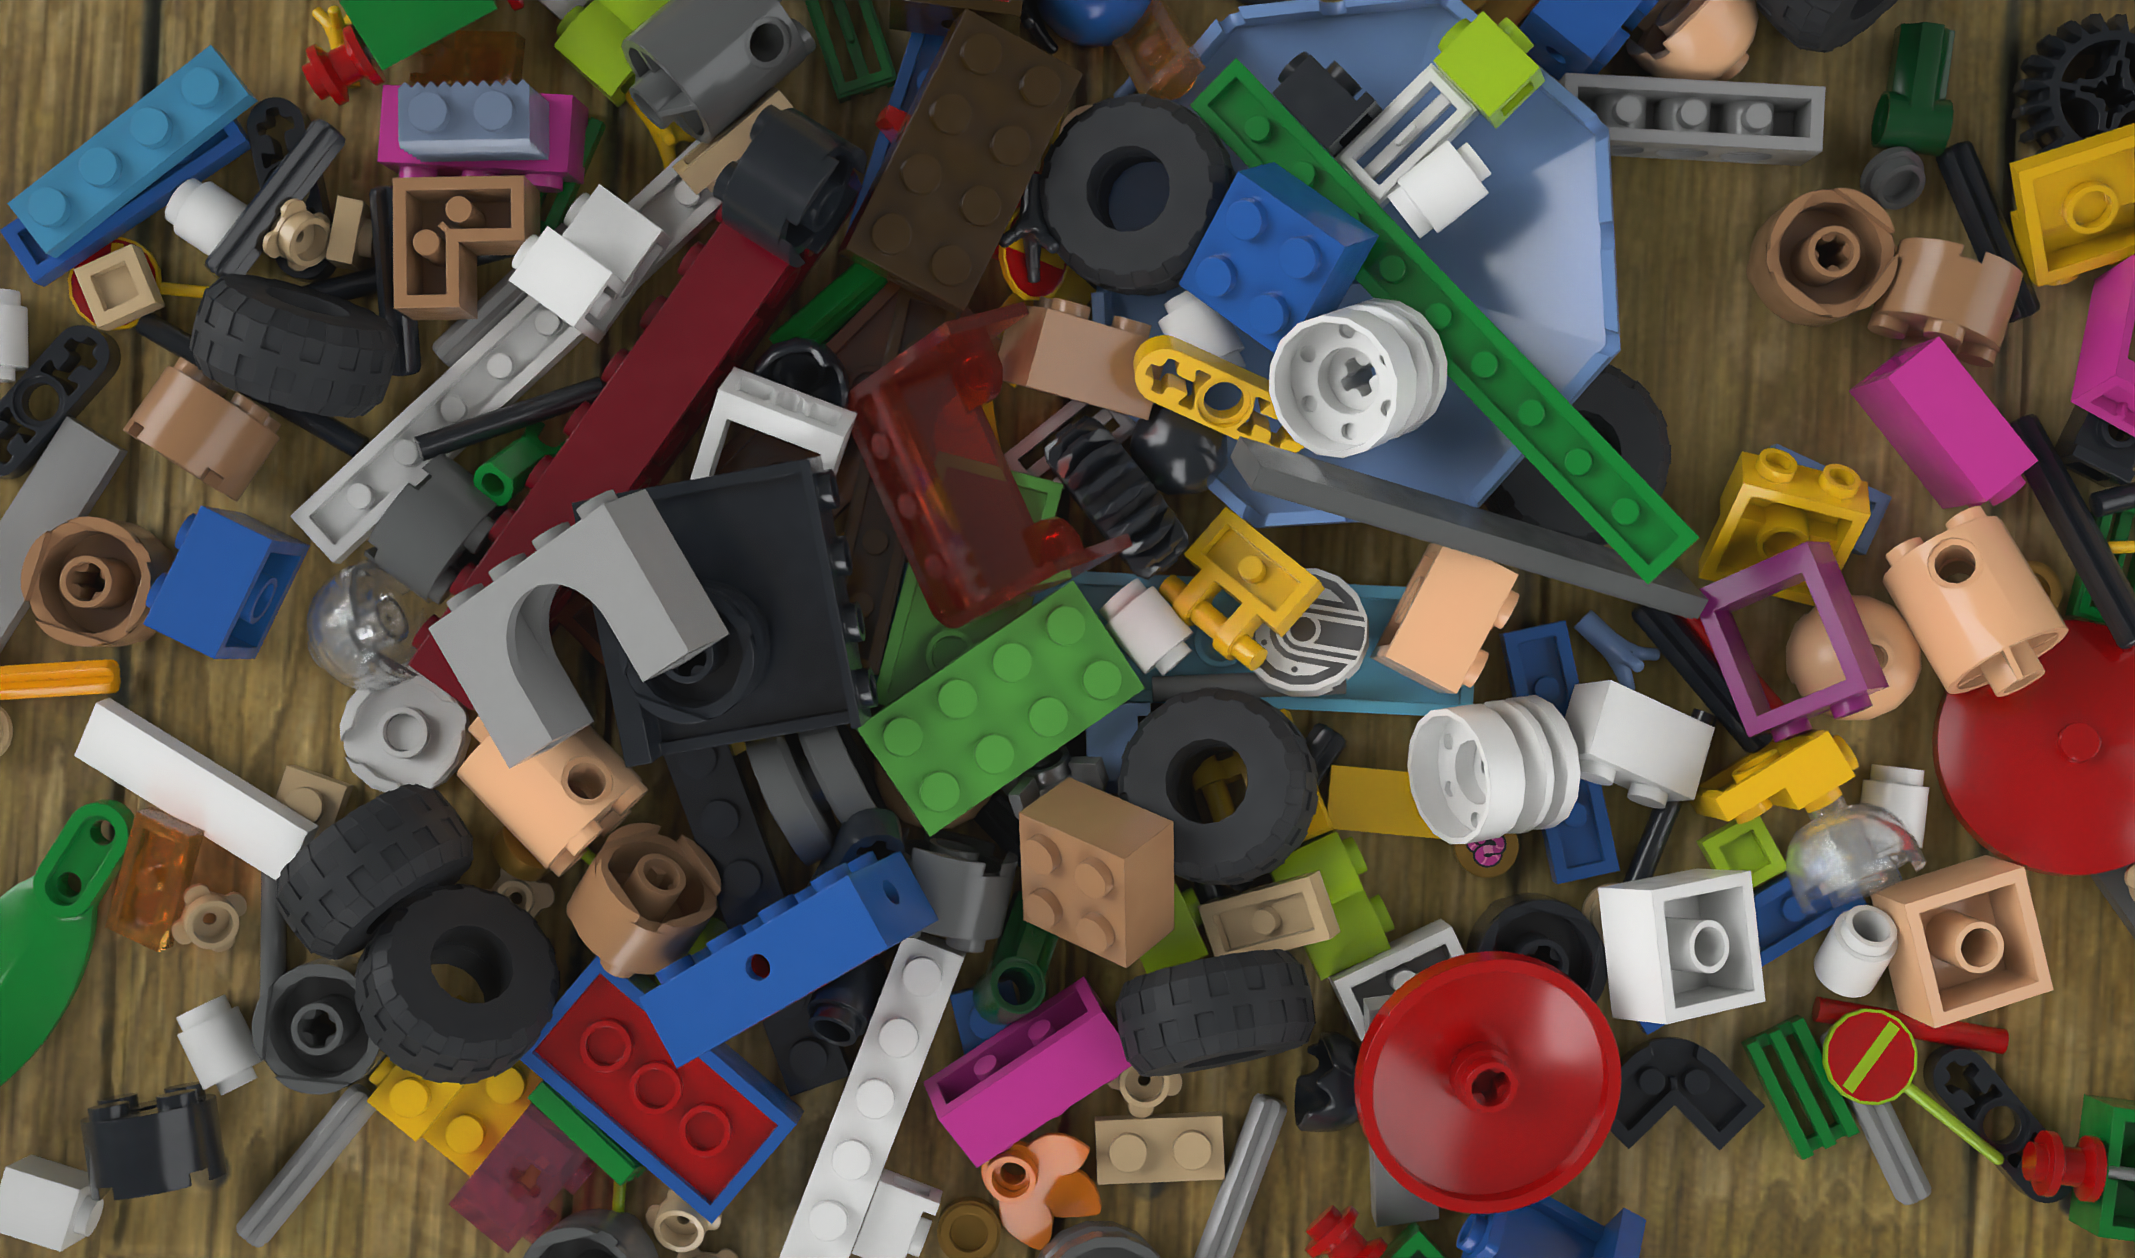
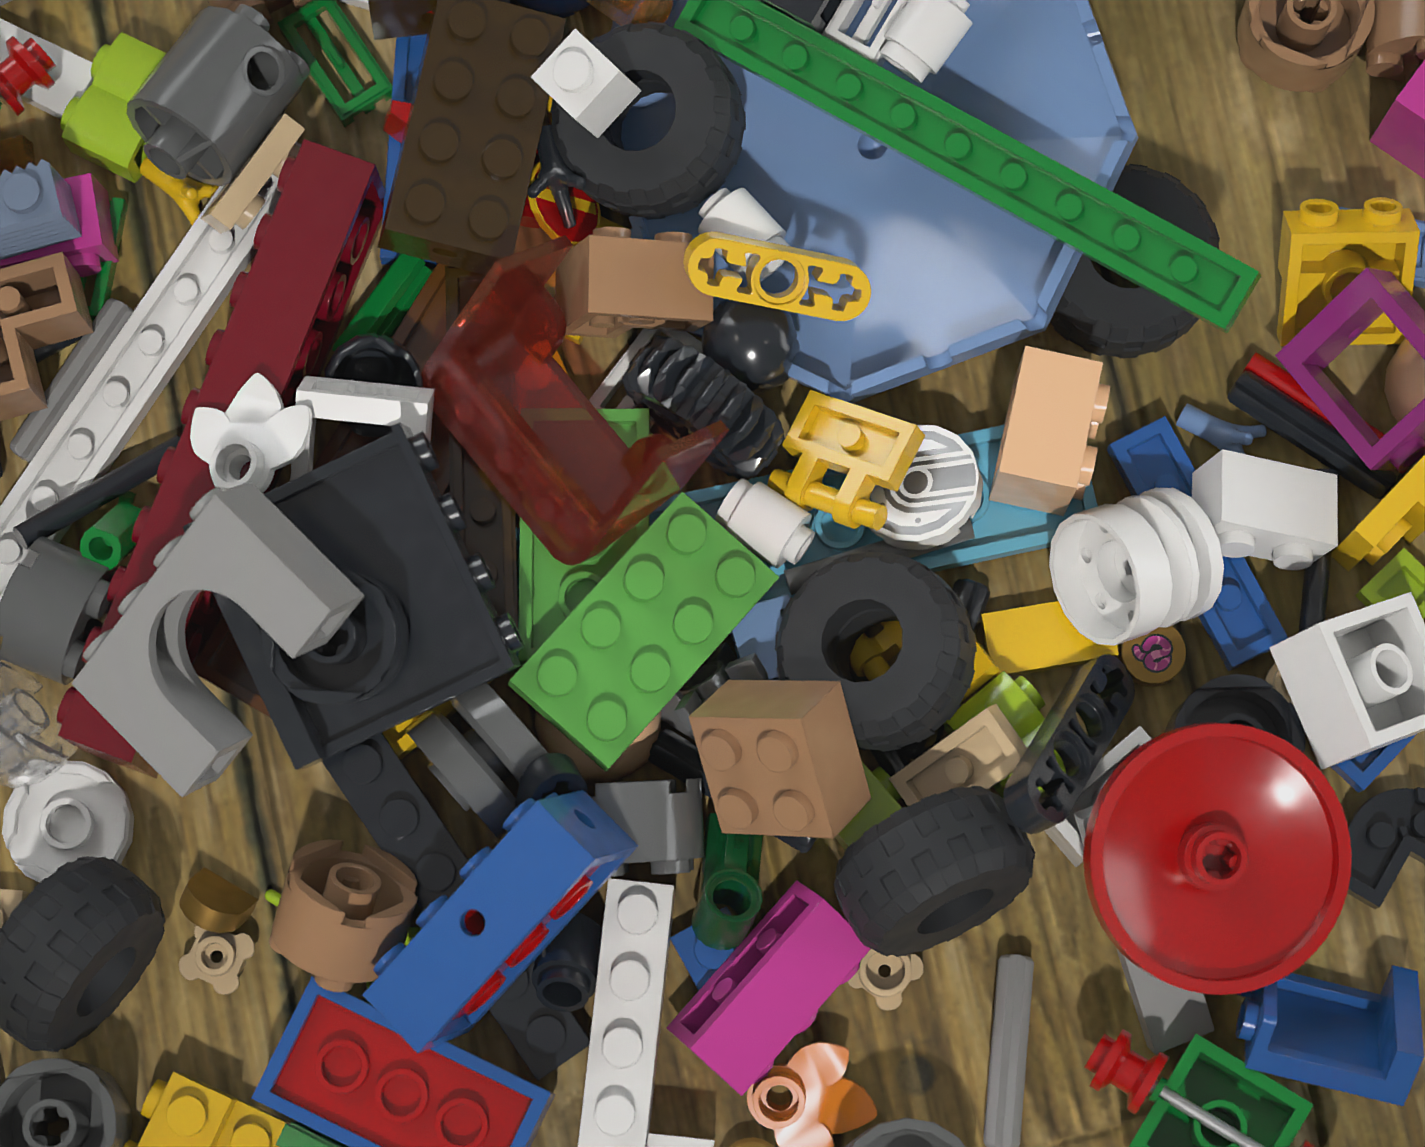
camera: 10 degrees left, 10 degrees down
black tyre [354,883,560,1085] -> none
light nougat cylinder [457,716,648,877] -> none
white brick [509,184,673,344] -> none
black brick [713,104,867,268] -> none
tan plate [1095,1111,1225,1185] -> none
blue brick [1179,162,1379,354] -> none
dark grey tile [1230,436,1709,619] -> none
white wheel [1269,298,1447,458] -> none
black hair [1294,1032,1360,1132] -> none
none -> white plate [190,373,312,493]
none -> white brick [531,29,641,138]
none -> black beam [1003,654,1135,834]

